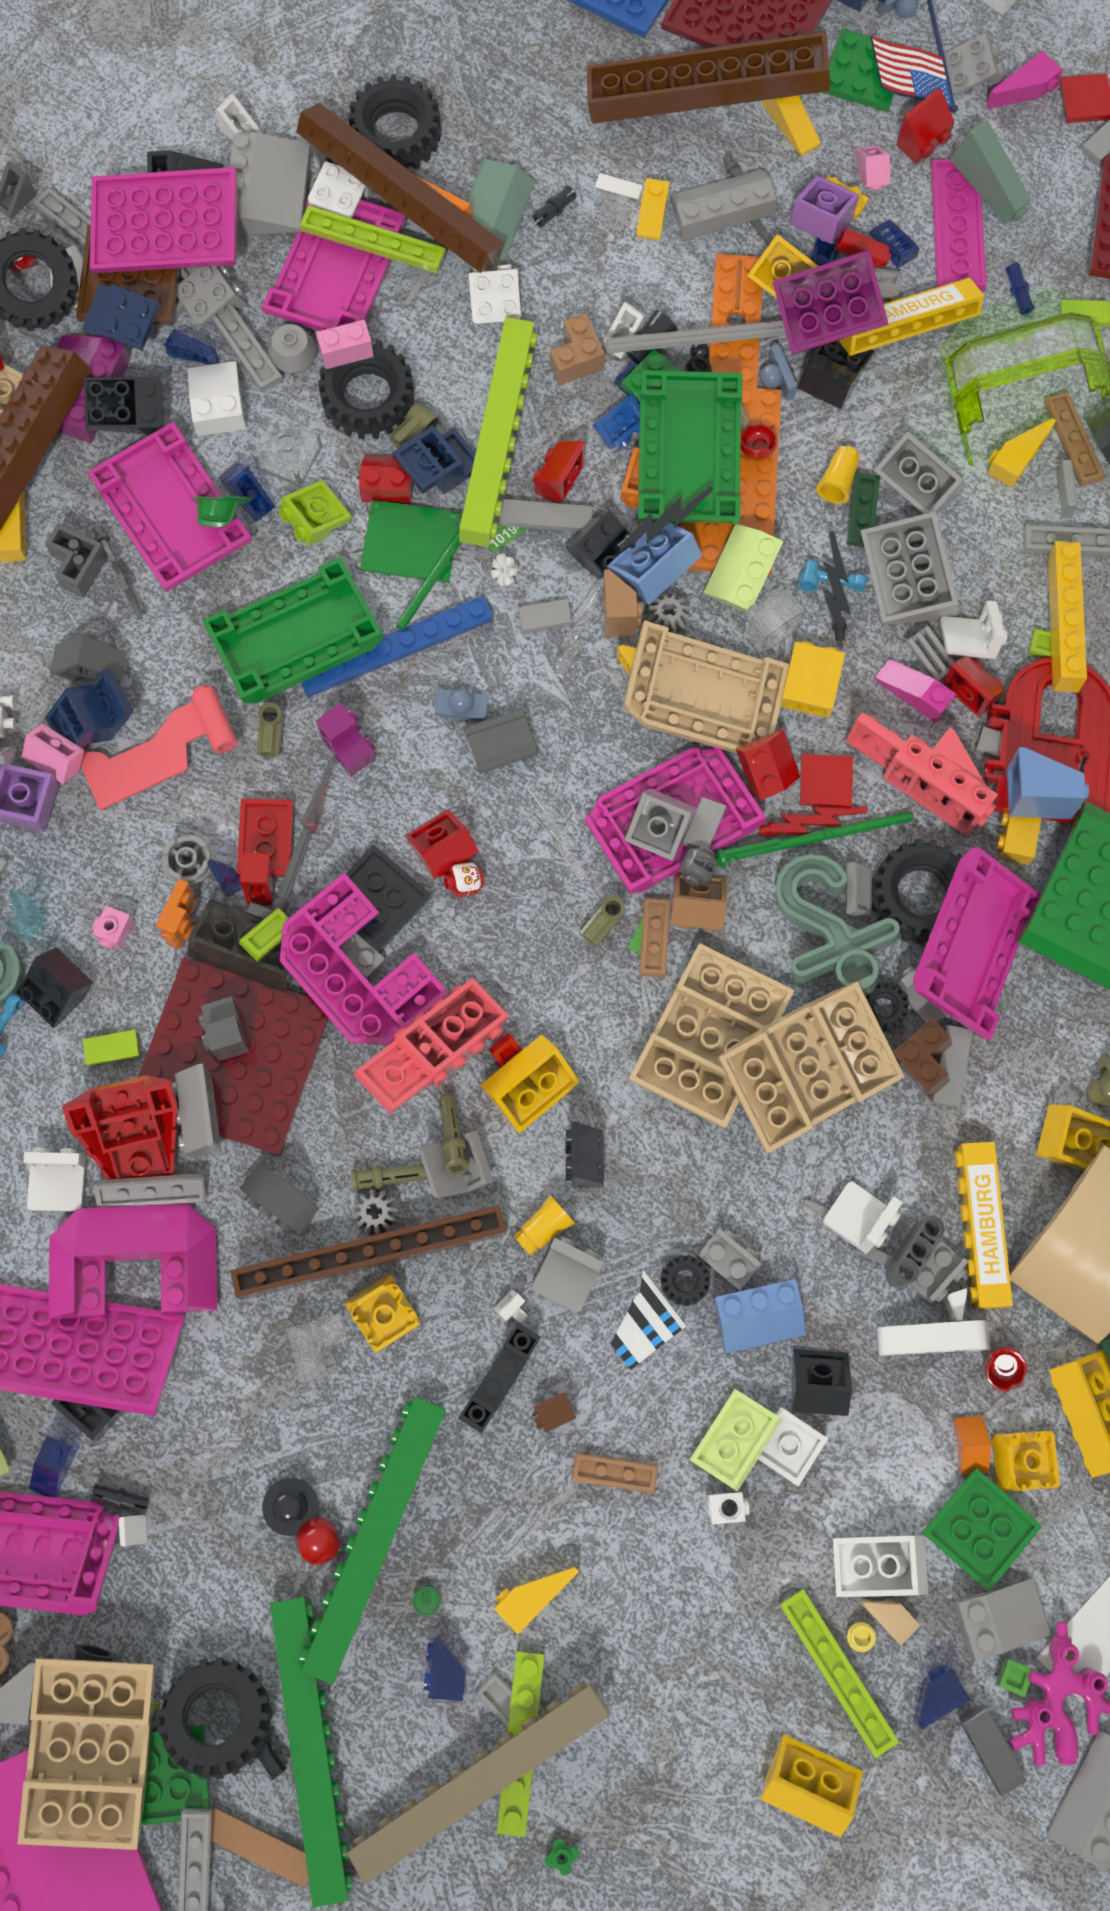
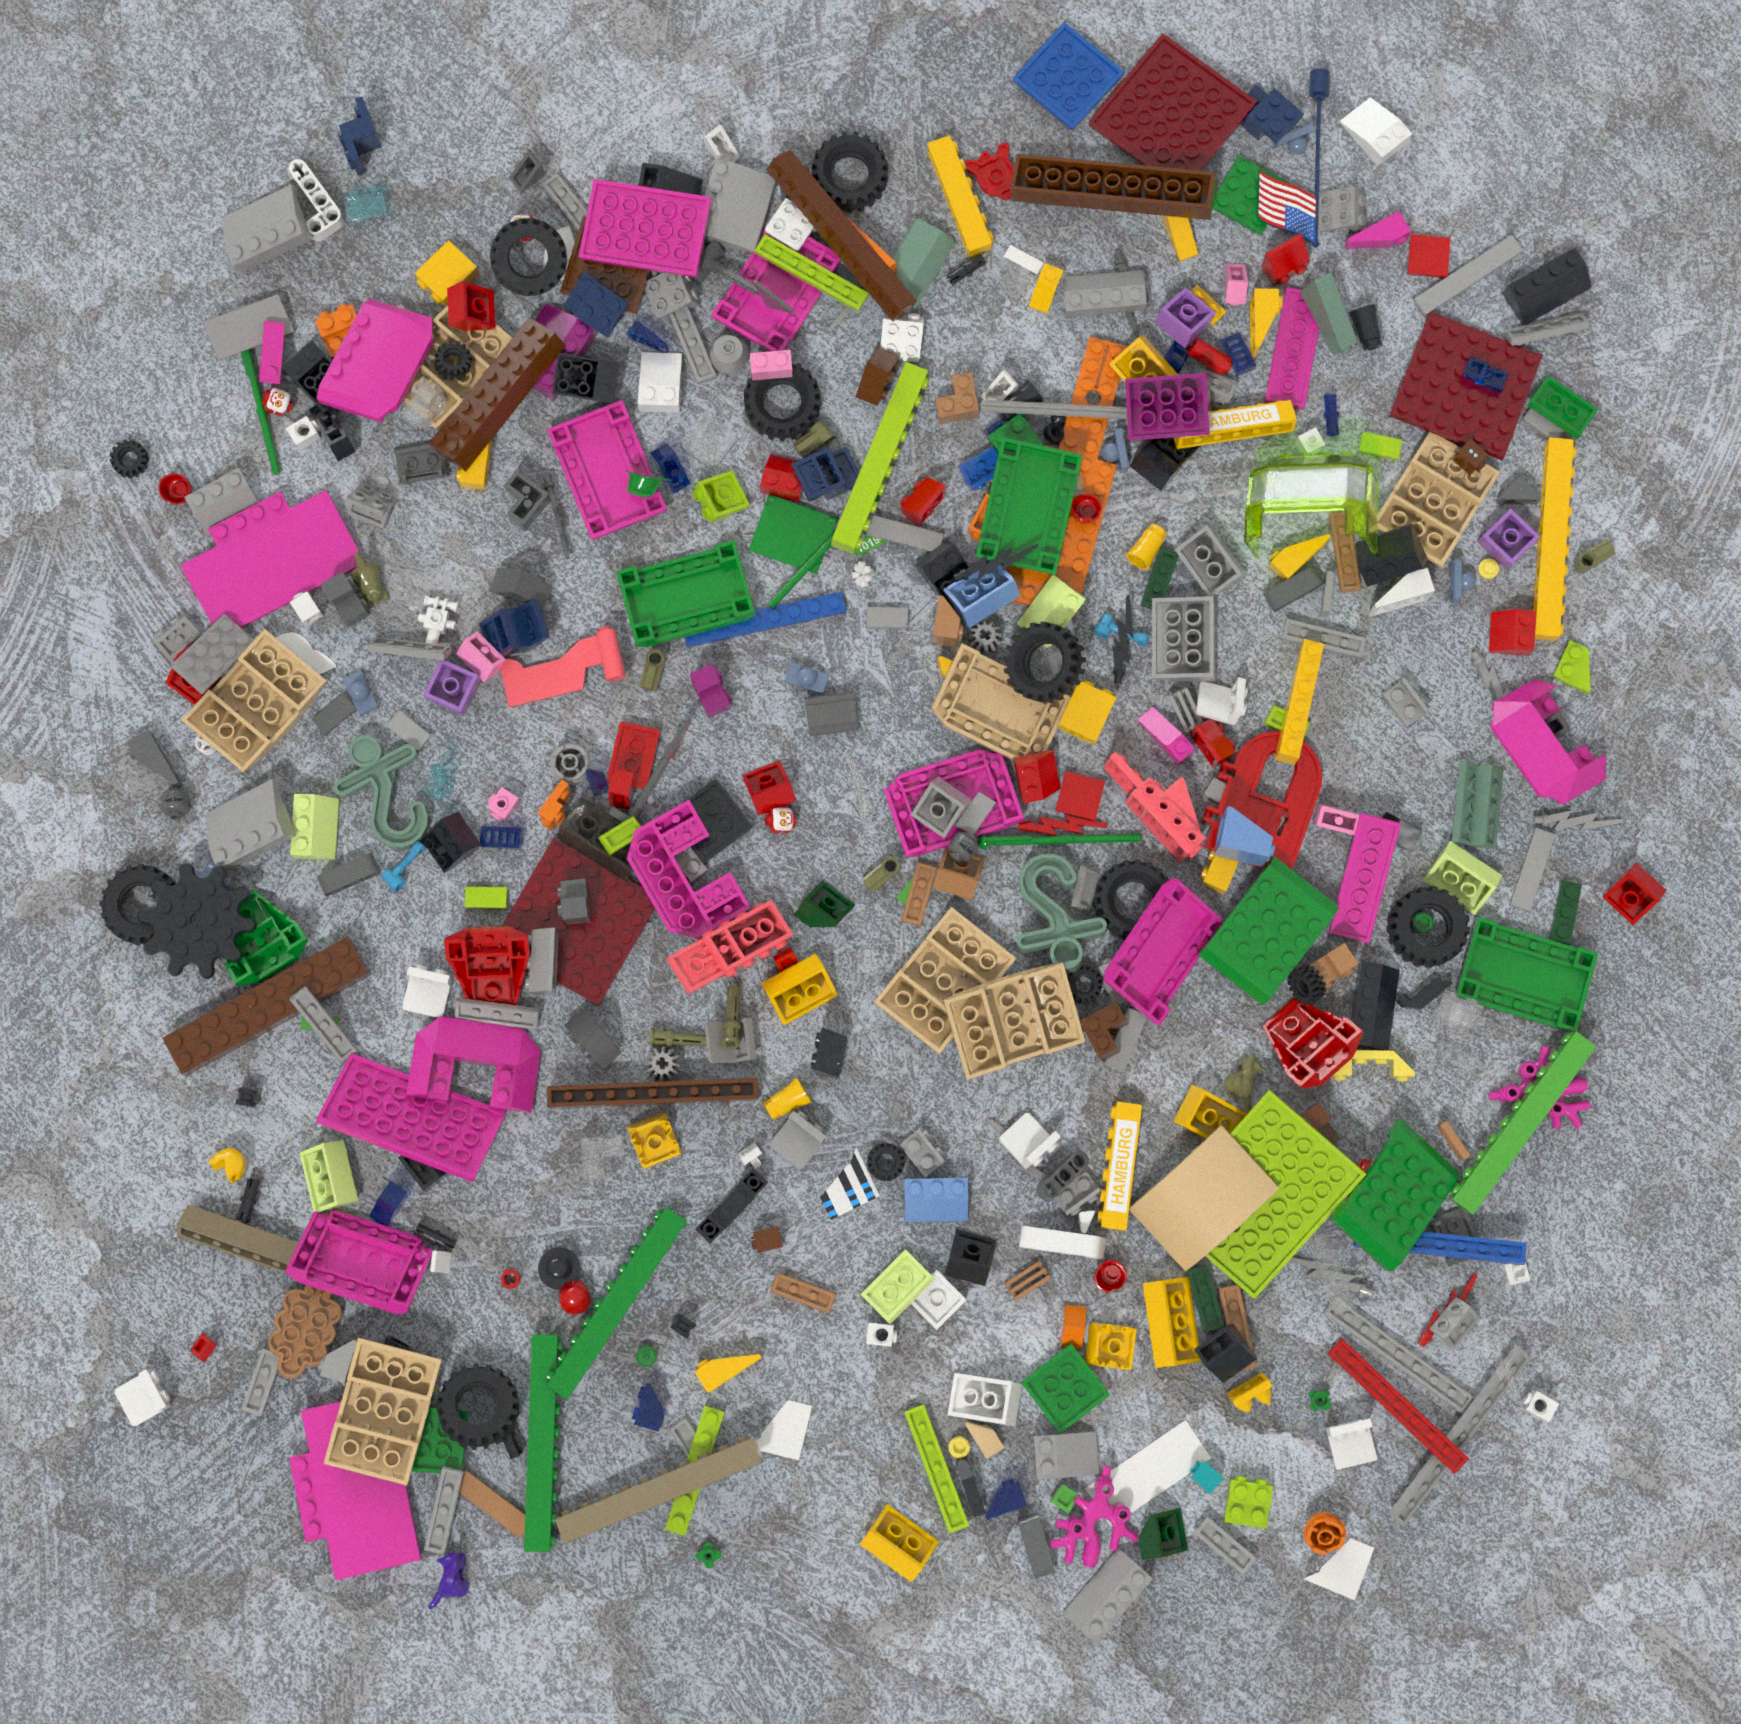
camera: 10 degrees right, 5 degrees up
none -> clear blue slope [480,826,523,850]
none -> red bush [501,1270,521,1289]
none -> black wheel [670,1313,697,1339]
none -> dark grey piece [694,240,794,313]
none -> white sticker [756,1400,812,1460]
none -> dark green slope [794,880,855,927]
none -> reddish brown brick [855,347,900,406]
none -> yellow brick [927,135,994,258]
none -> black piece [955,1457,985,1517]
none -> red tile [964,143,1014,201]
none -> black tyre [1003,621,1086,703]
none -> medium nougat tile [1004,1260,1051,1301]
none -> yellow slope [1249,289,1282,360]
none -> dark grey beam [1263,566,1324,612]
none -> brick [1295,427,1326,461]
none -> black plant [1349,305,1383,351]

